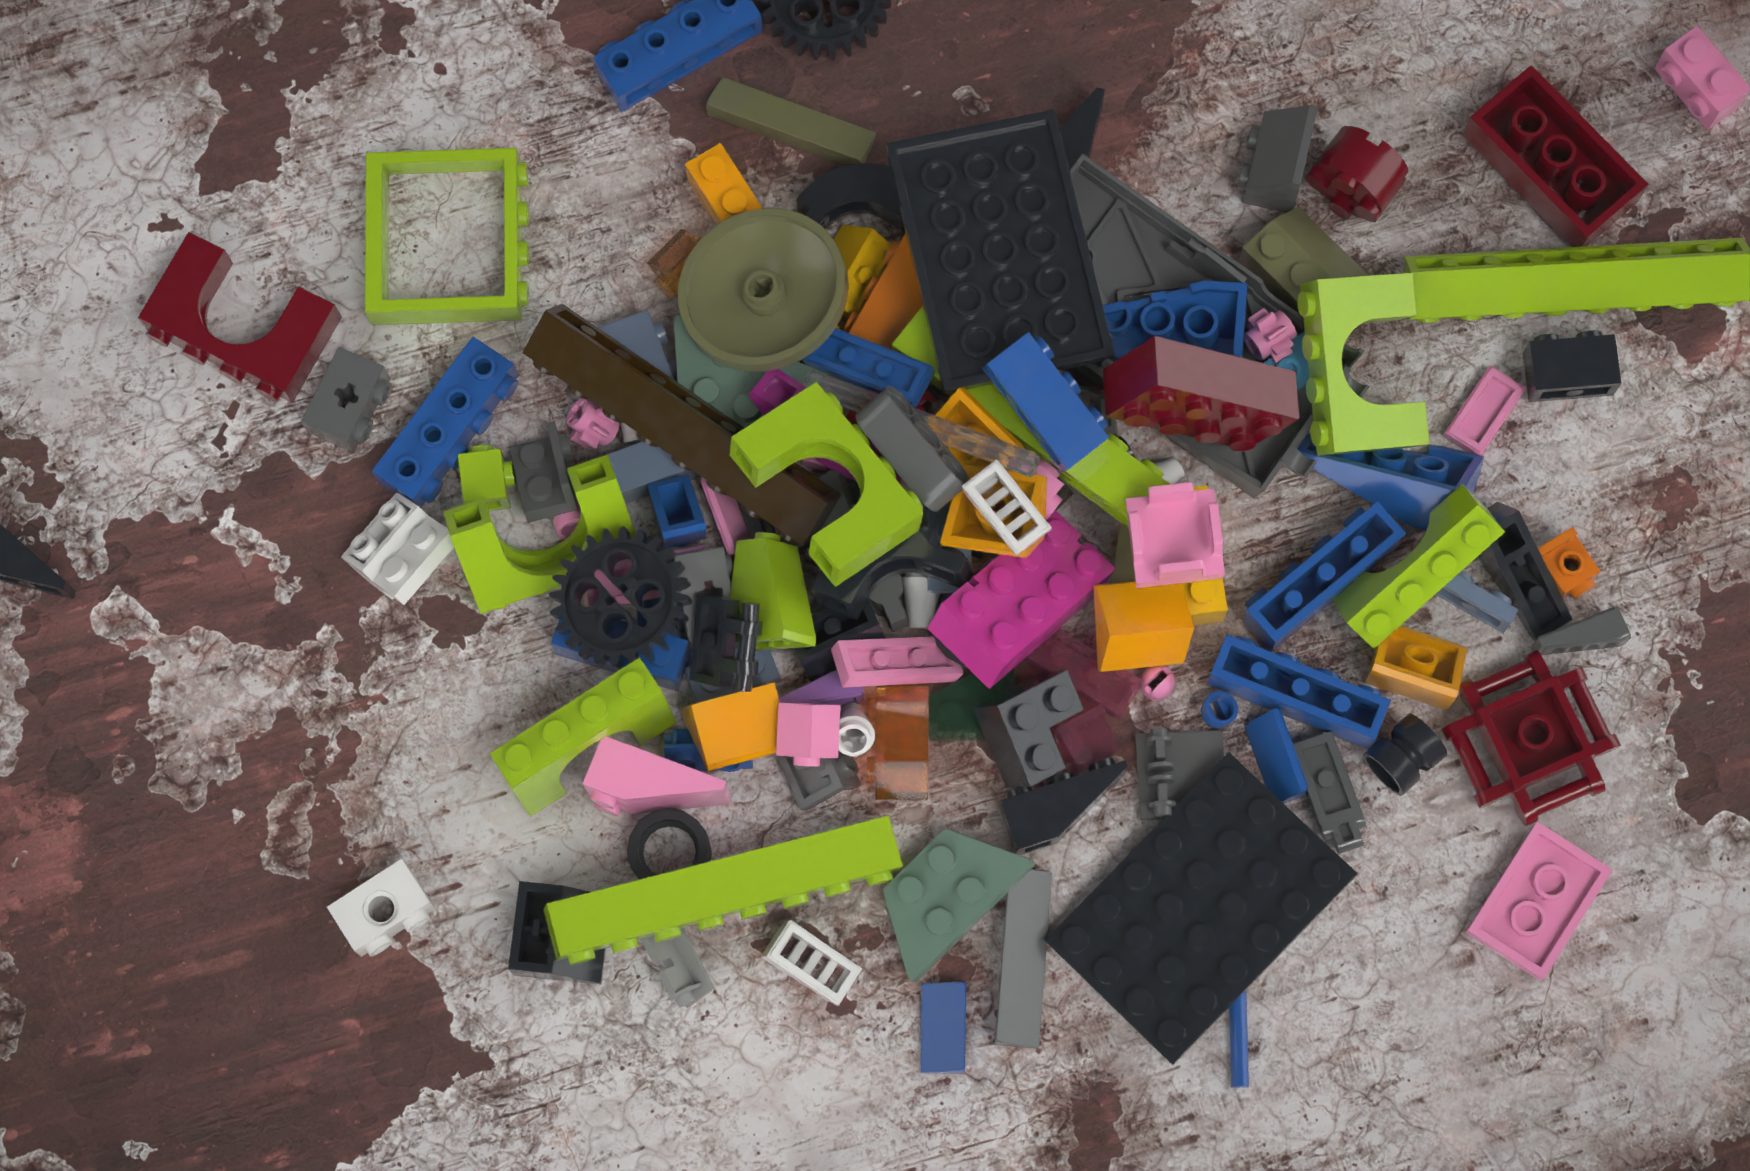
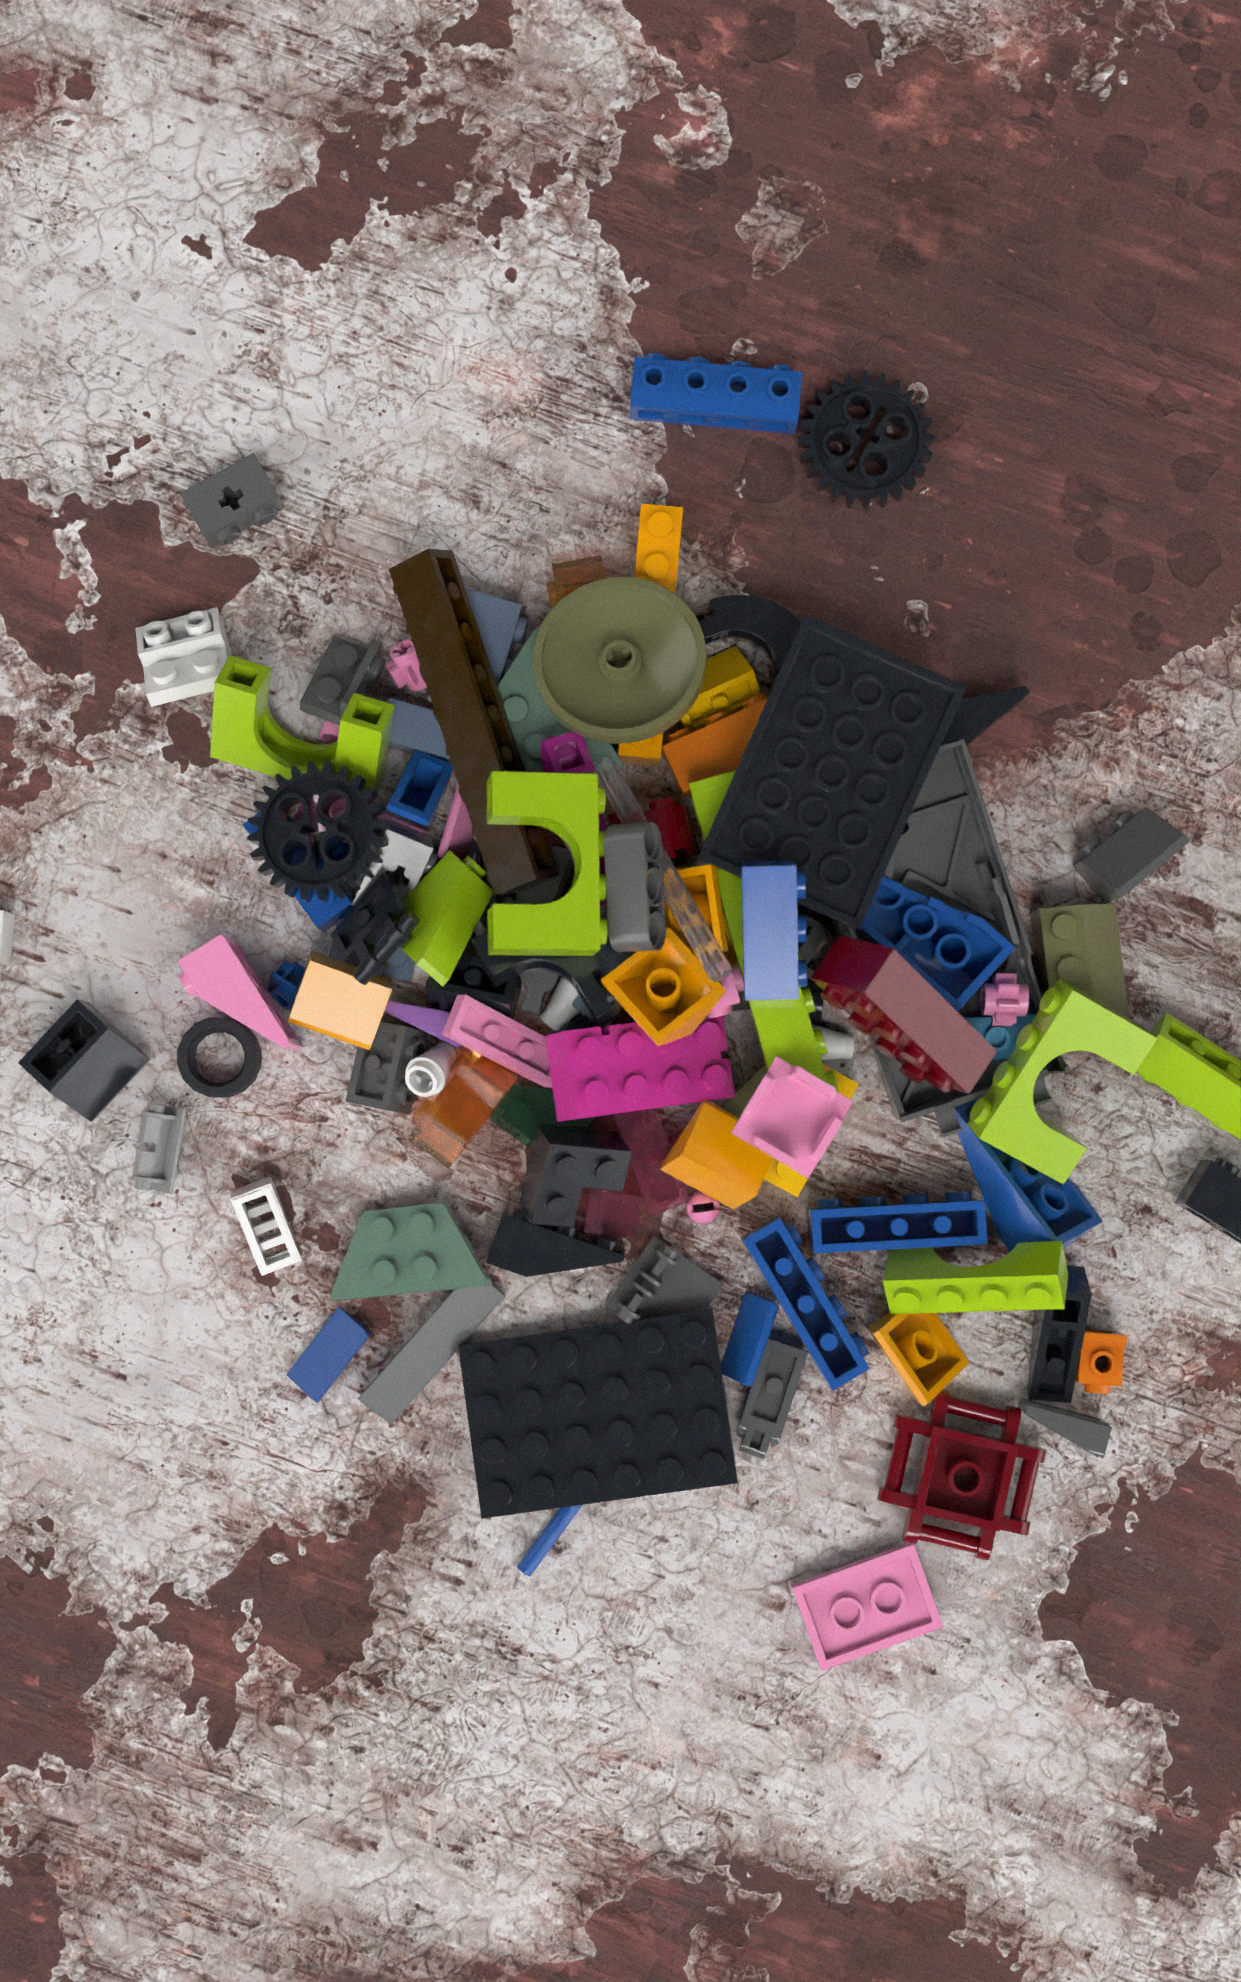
camera: 30 degrees right, 10 degrees up
dark red arch [138,232,342,403] -> none
lime window [365,148,530,325] -> none
blue brick [372,336,519,508] -> none
lime brick [458,445,516,511] -> none
lime arch [489,657,677,817] -> none
lime brick [543,815,903,965] -> none
olive slope [706,77,876,166] -> none
bright pink brick [776,702,841,766] -> none
blue tile [802,328,935,409] -> none
white slope [962,460,1052,556] -> none
blue hinge [1201,691,1238,728] -> none
dark red brick [1305,126,1408,222] -> none
black wheel [1363,713,1447,796] -> none
sand blue plate [1435,571,1519,634] -> none
bright pink tile [1443,365,1526,456] -> none

